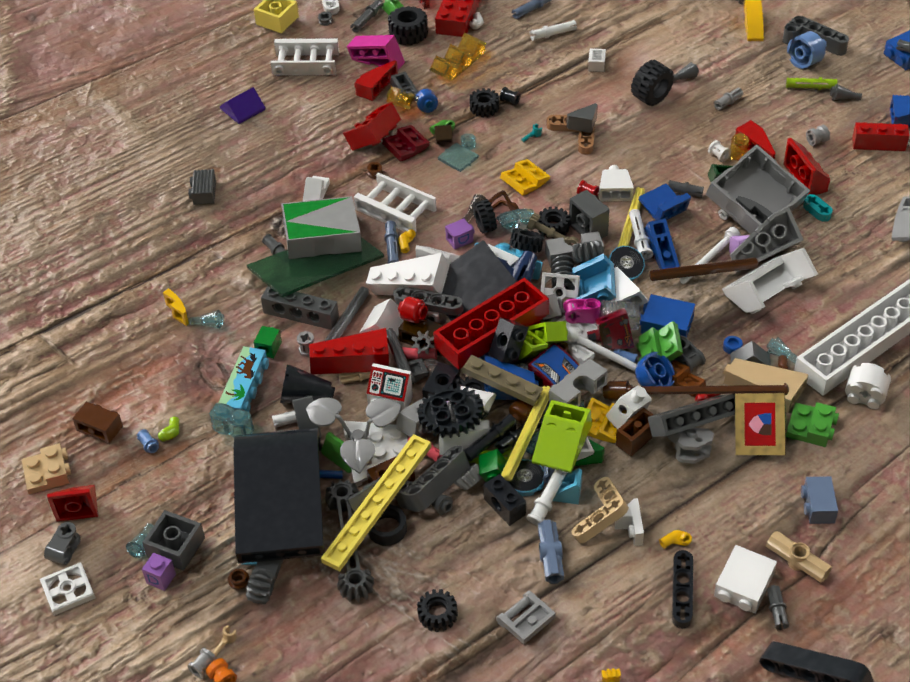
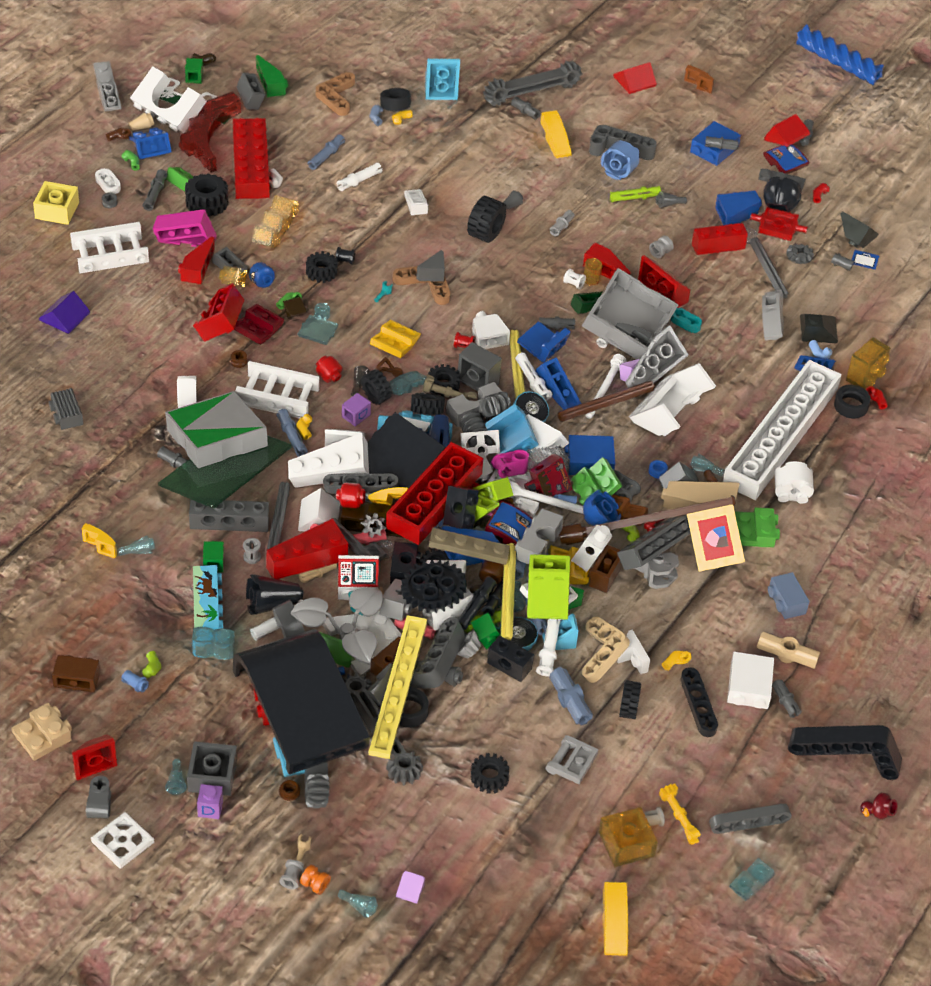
camera: 25 degrees left, 0 degrees up
none -> red head [316,356,343,383]
none -> yellow slope [368,487,409,506]
none -> black tyre [619,680,642,720]
none -> lime arm [621,519,640,542]

